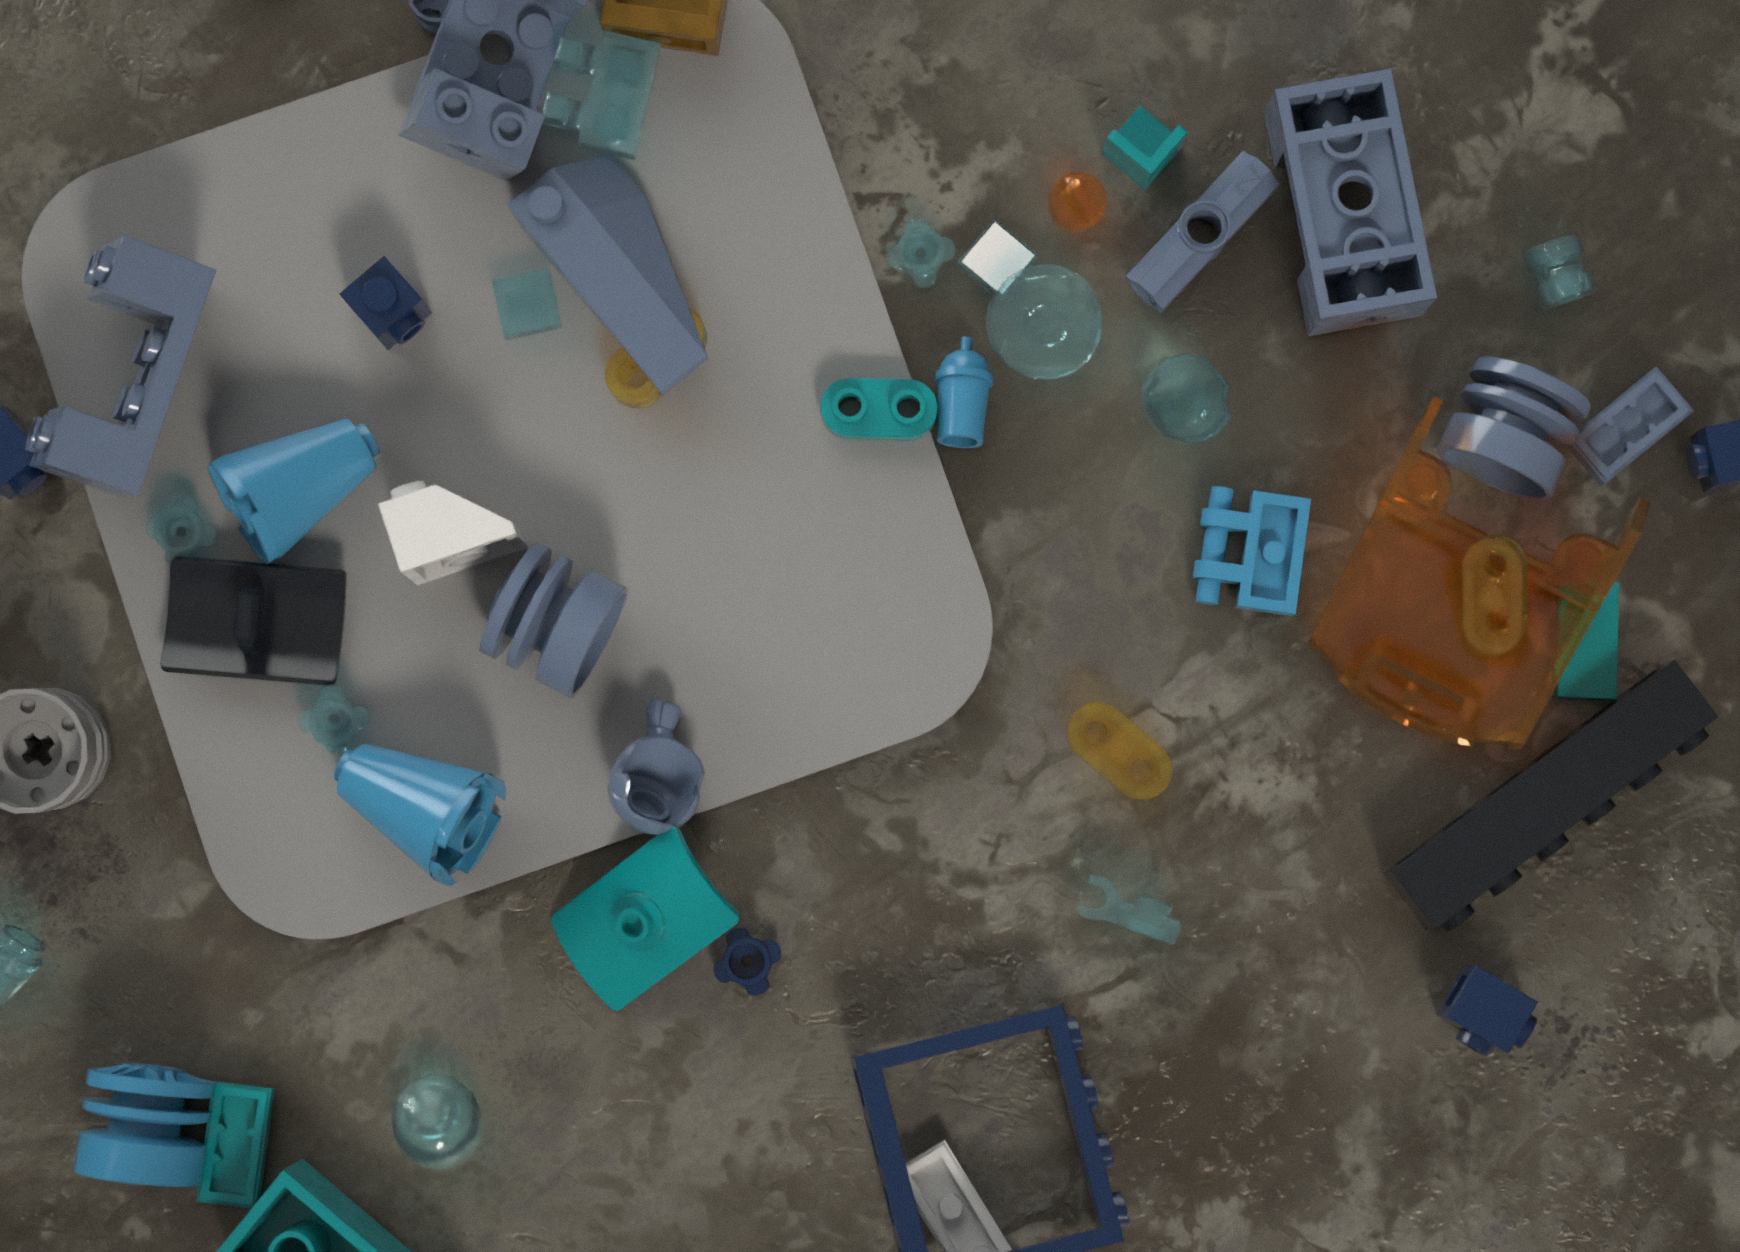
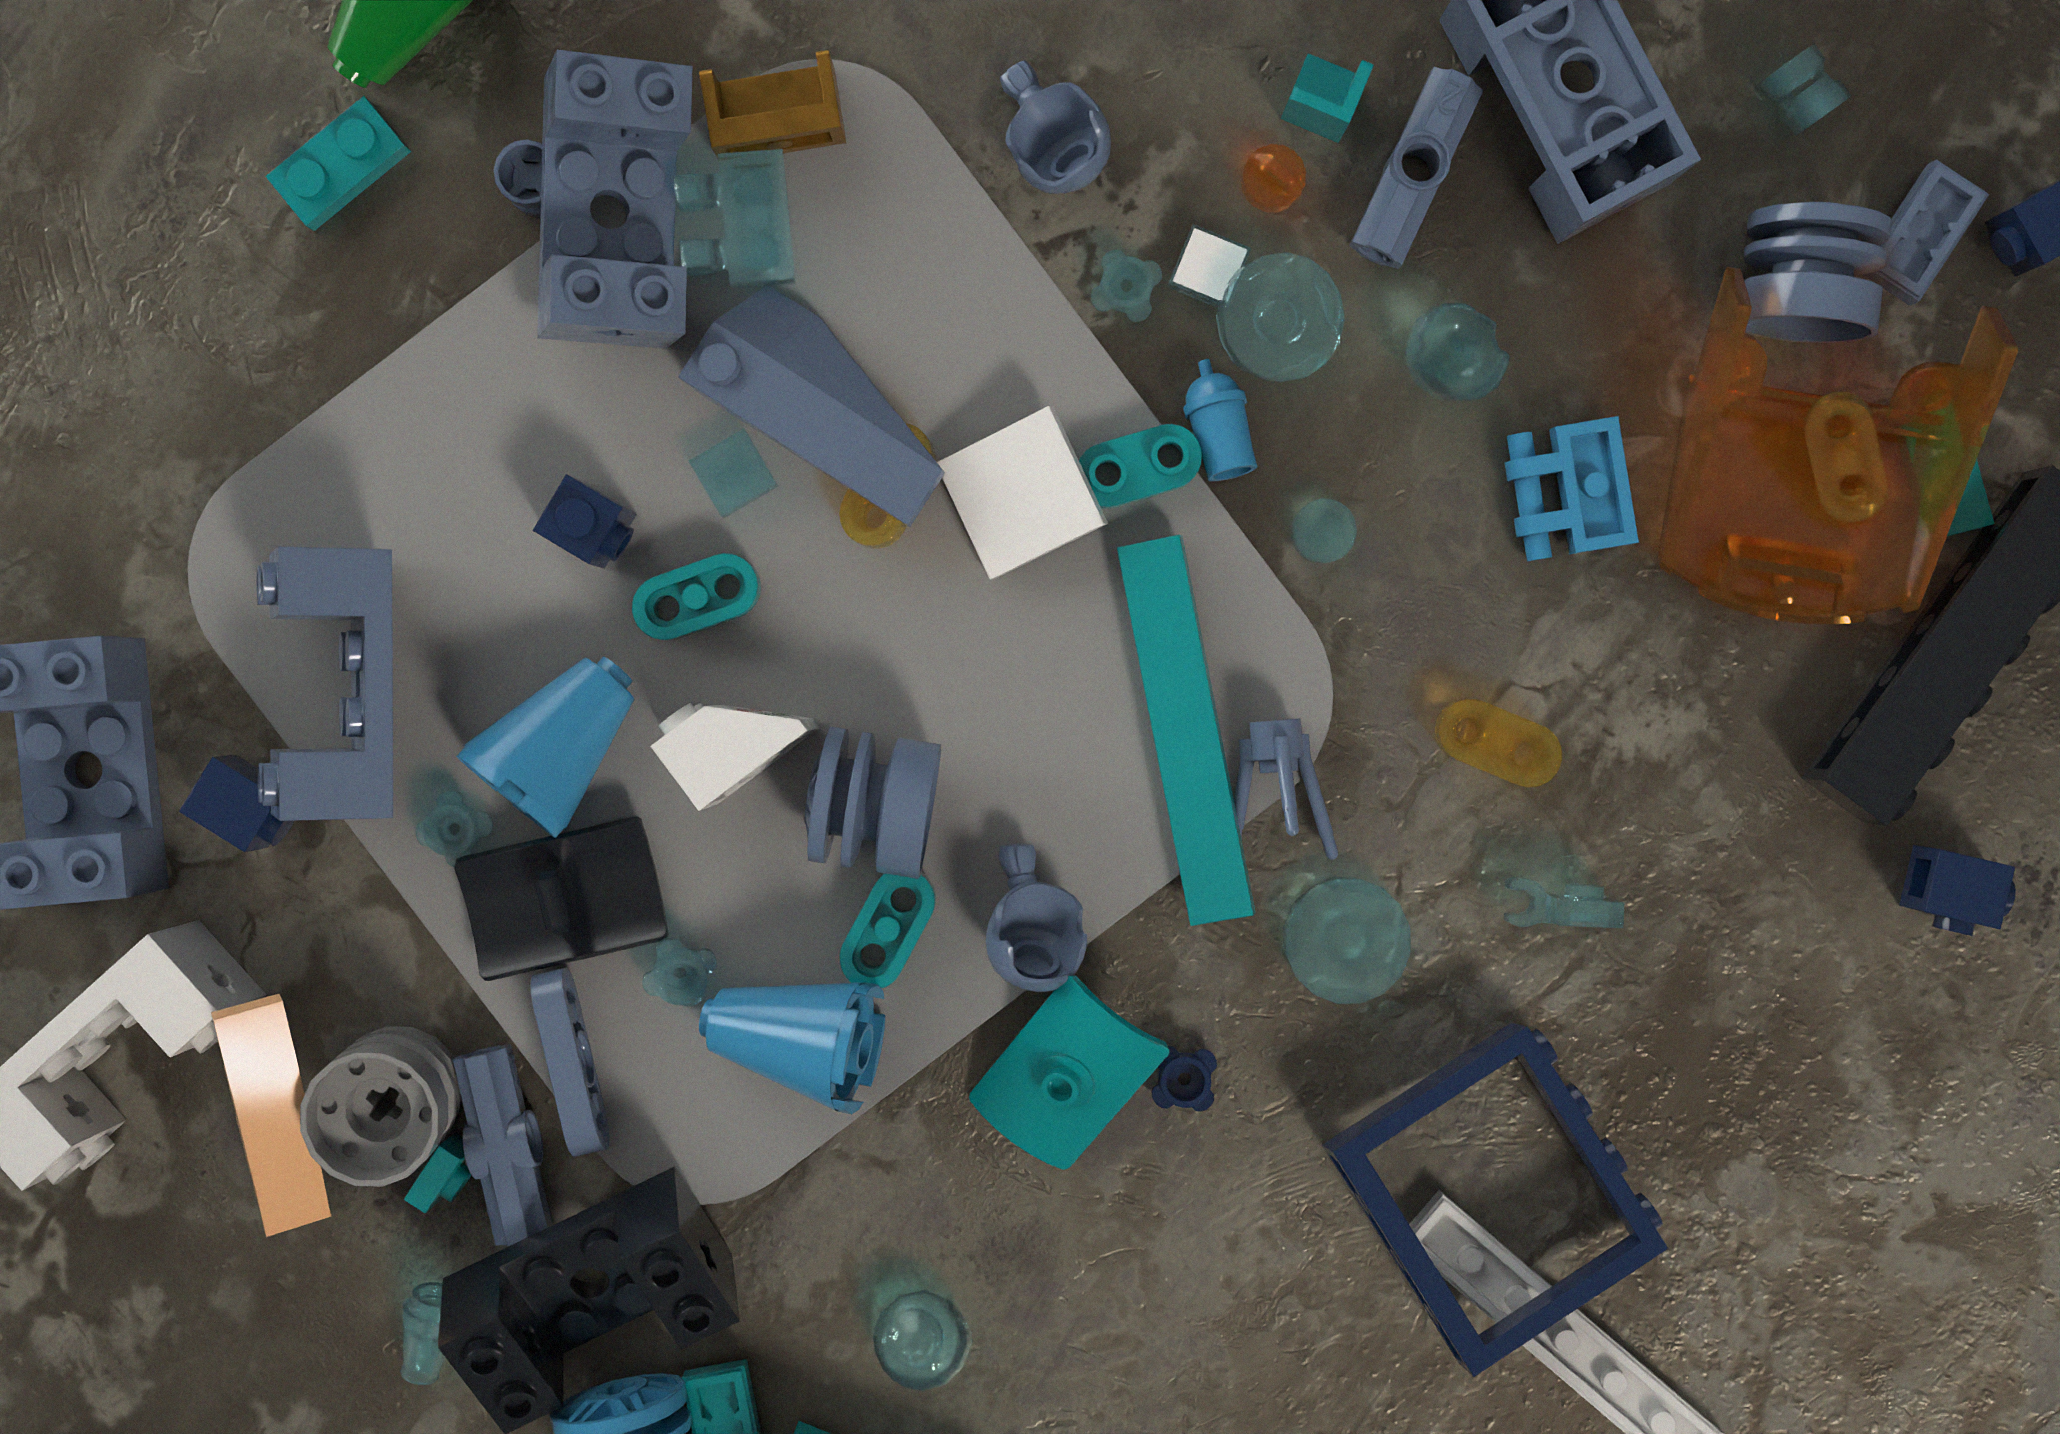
camera: 20 degrees left, 5 degrees up
none -> teal plate [404,1133,471,1213]
none -> black plate [438,1167,740,1434]
none -> sand blue piece [453,1044,553,1246]
none -> sand blue beam [530,967,610,1157]
none -> teal plate [632,553,761,641]
none -> teal plate [840,872,936,989]
none -> white tile [937,406,1108,580]
none -> sand blue hair [999,60,1111,194]
none -> teal tile [1117,534,1256,926]
none -> sand blue plant [1234,718,1338,860]
none -> clear light blue tile [1283,877,1411,1004]
none -> clear light blue tile [1291,499,1357,564]

